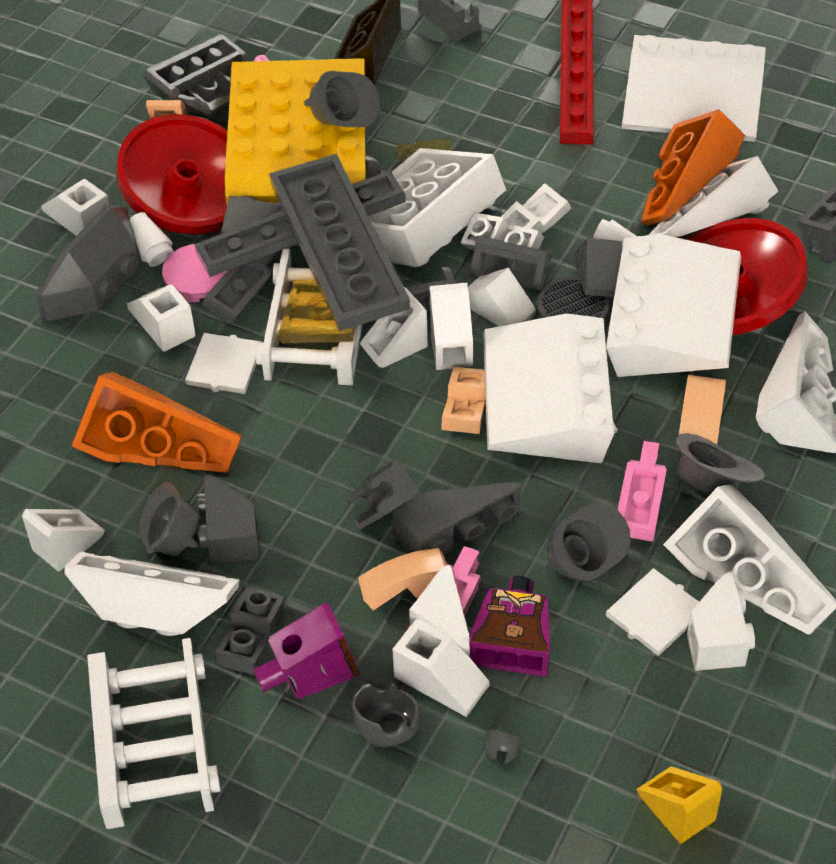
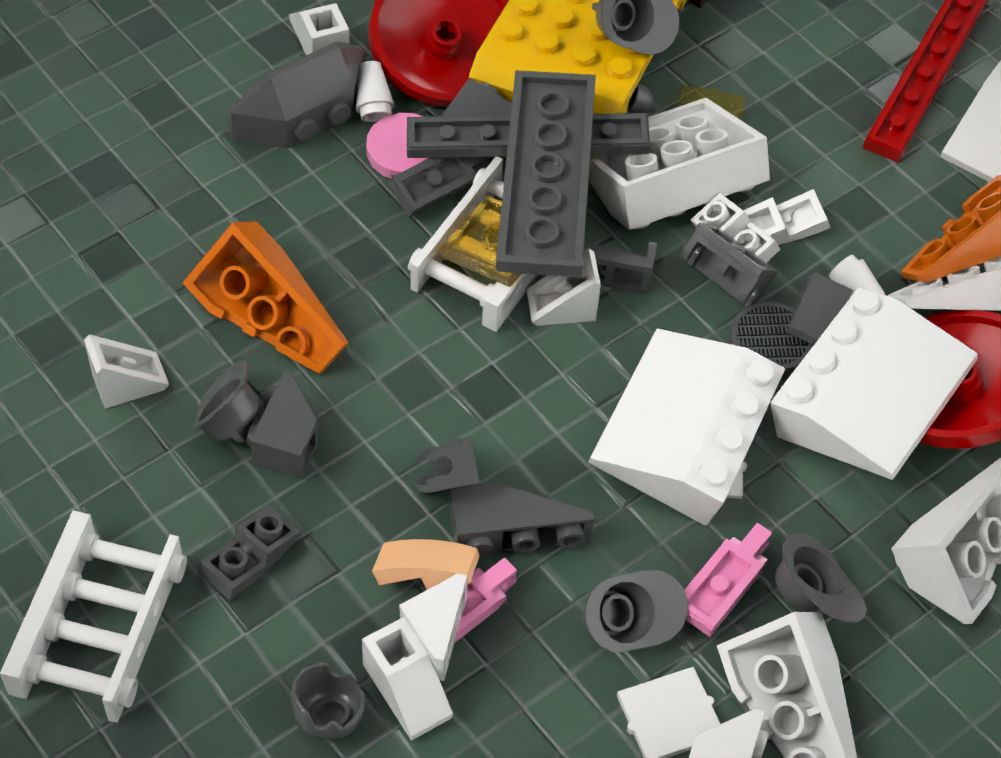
camera: 20 degrees right, 5 degrees up
white wedge [64,552,239,636] -> none
white slope [127,284,195,352] -> none
white piece [185,333,261,394] -> none
magenta torso [253,602,361,698] -> none
white slope [430,283,473,370] -> none
light nougat slope [441,367,486,434] -> none
white slope [468,268,536,326] -> none
torso [469,576,550,677] -> none
light nougat slope [679,375,726,444] -> none

